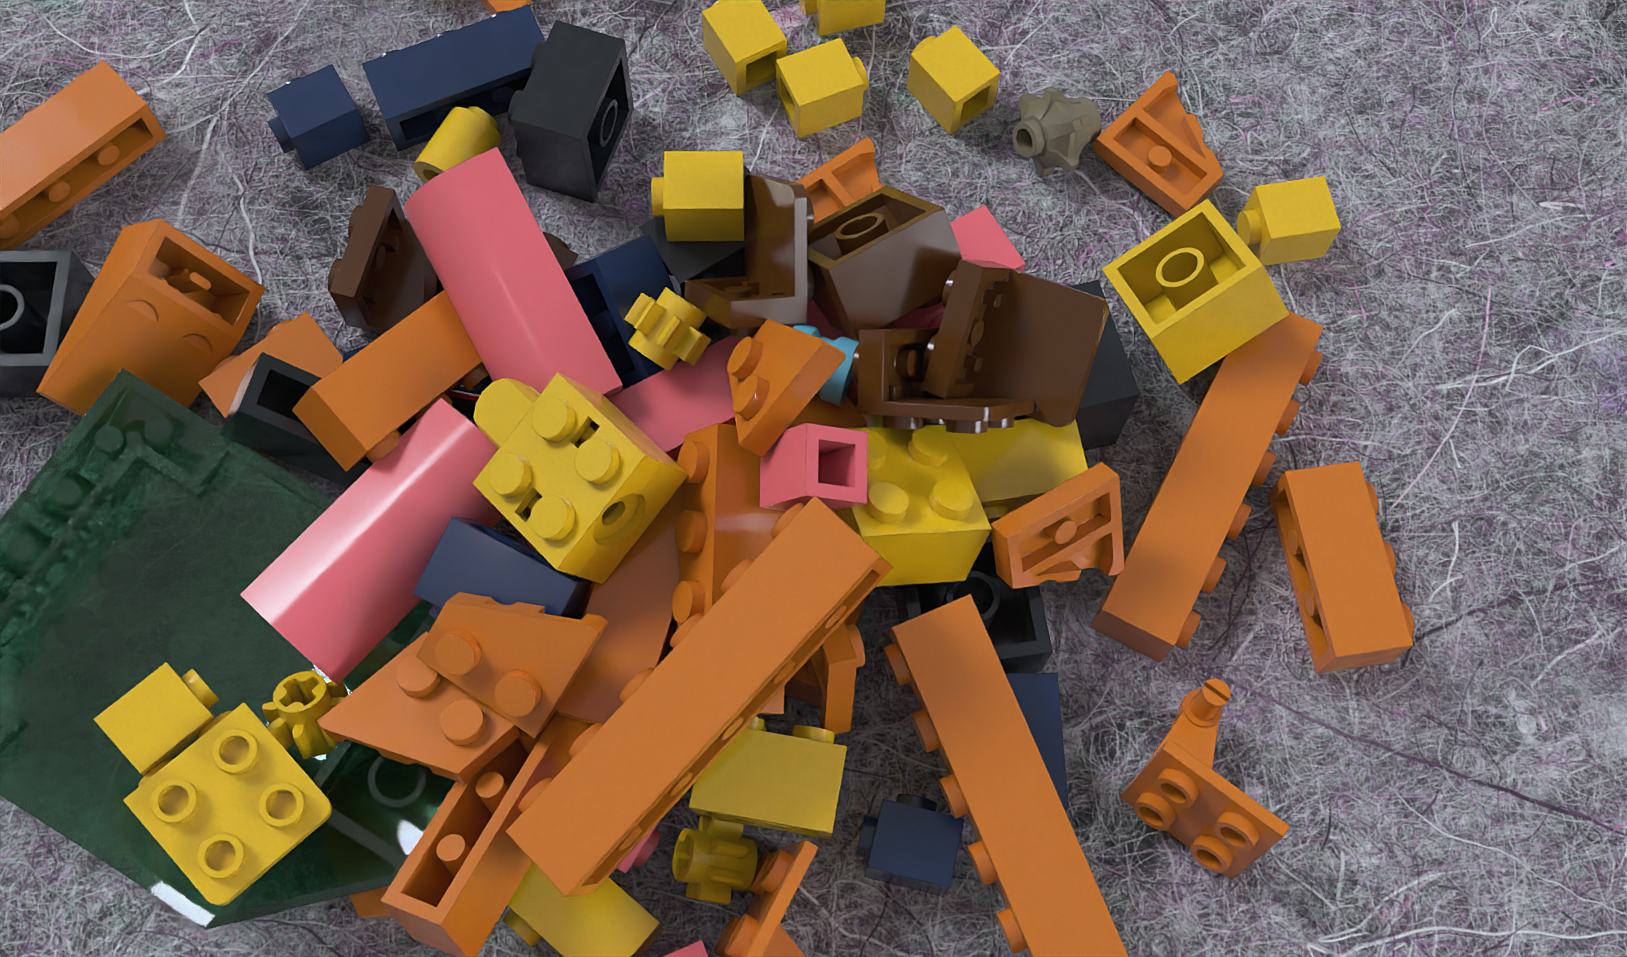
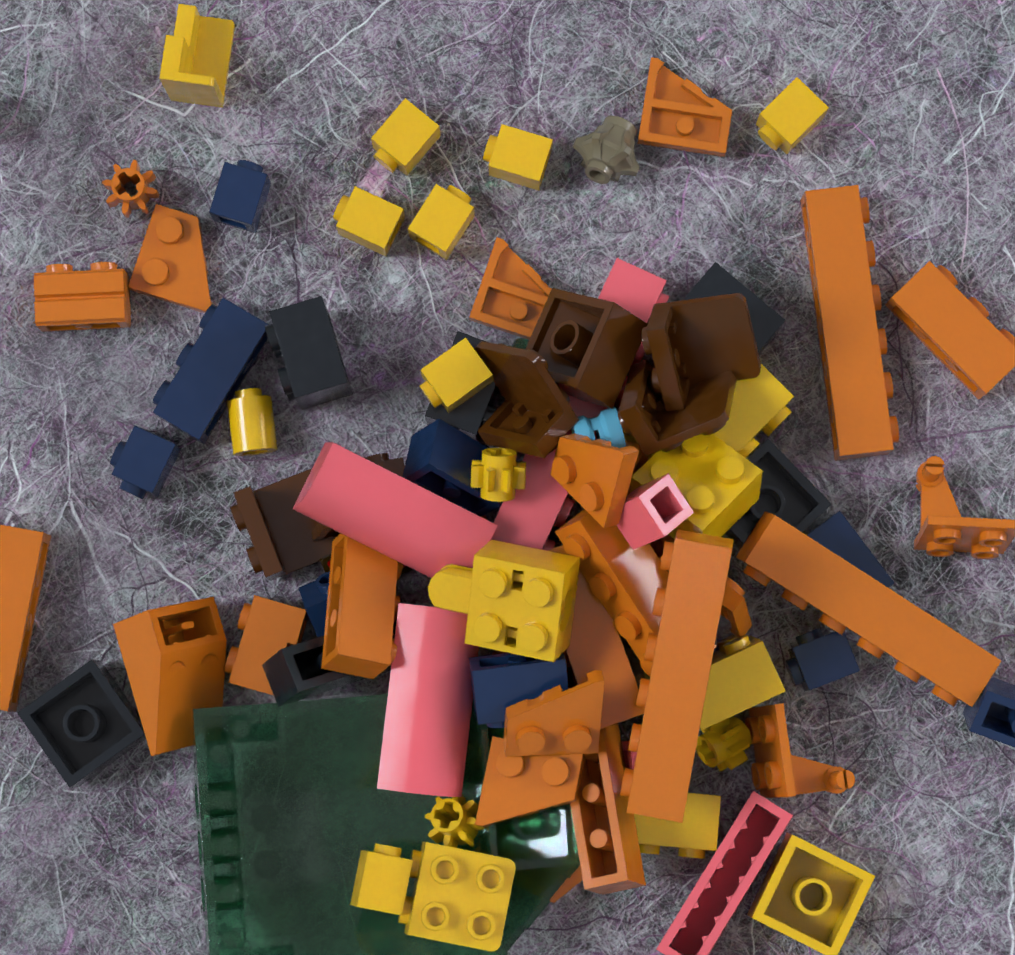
camera: 30 degrees left, 15 degrees up
orange wing [990,462,1125,589] -> none
yellow brick [1102,198,1289,385] -> none

